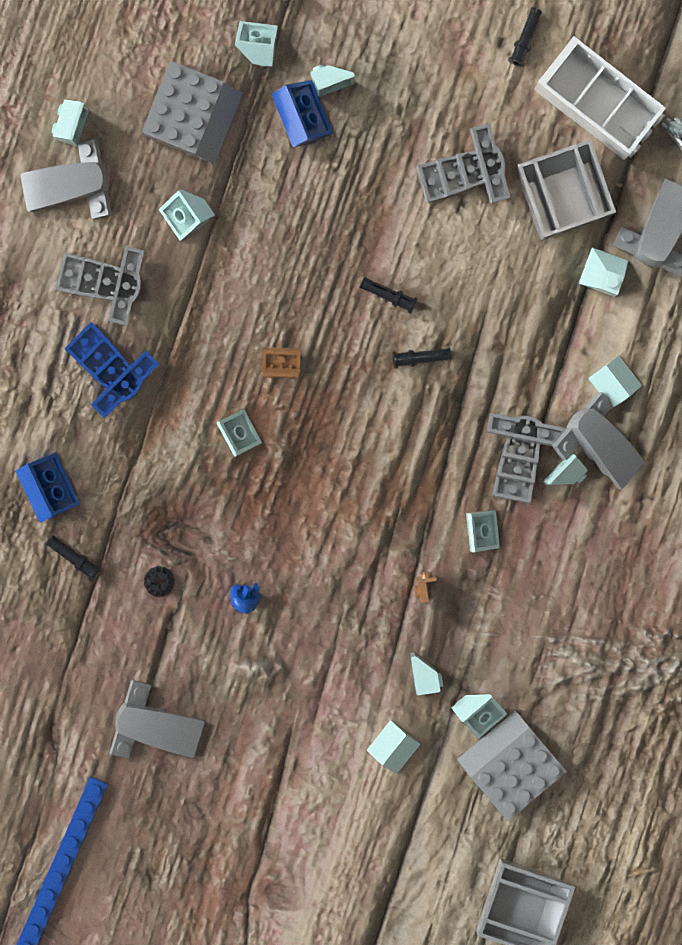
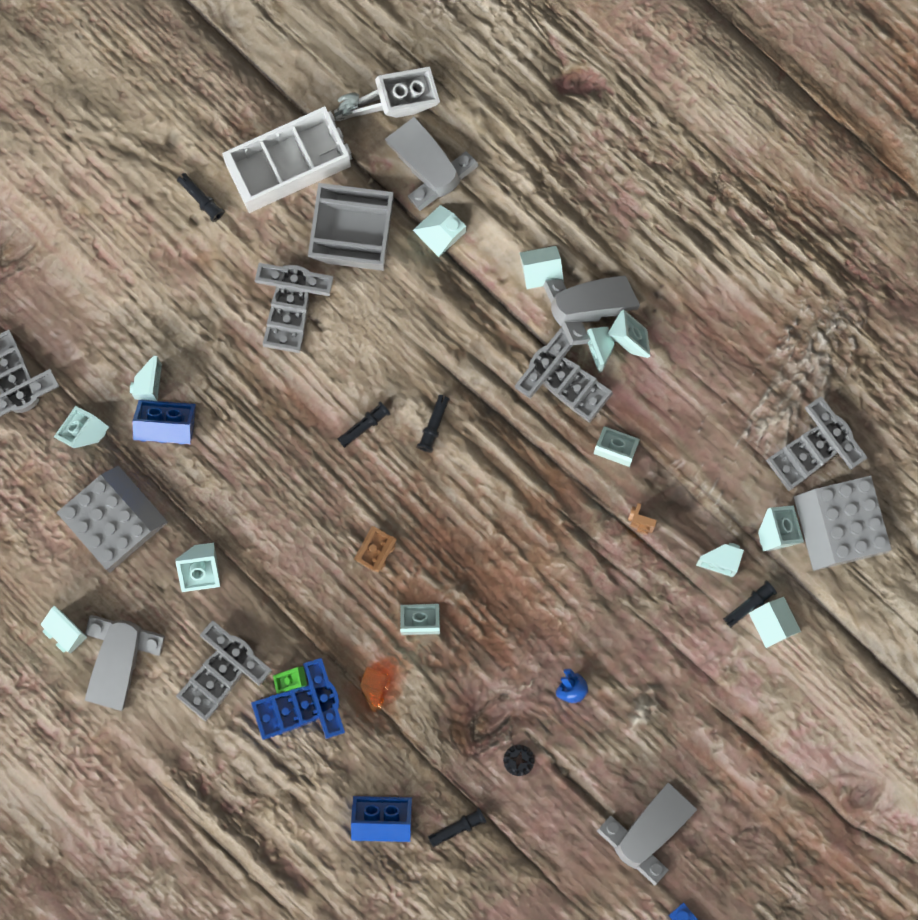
camera: 65 degrees left, 10 degrees down
none -> bright green slope [273,667,307,694]
none -> clear orange slope [360,667,391,713]
none -> light aqua slope [608,309,650,358]
none -> black pin [723,580,777,628]
none -> light grey slope [766,396,868,491]

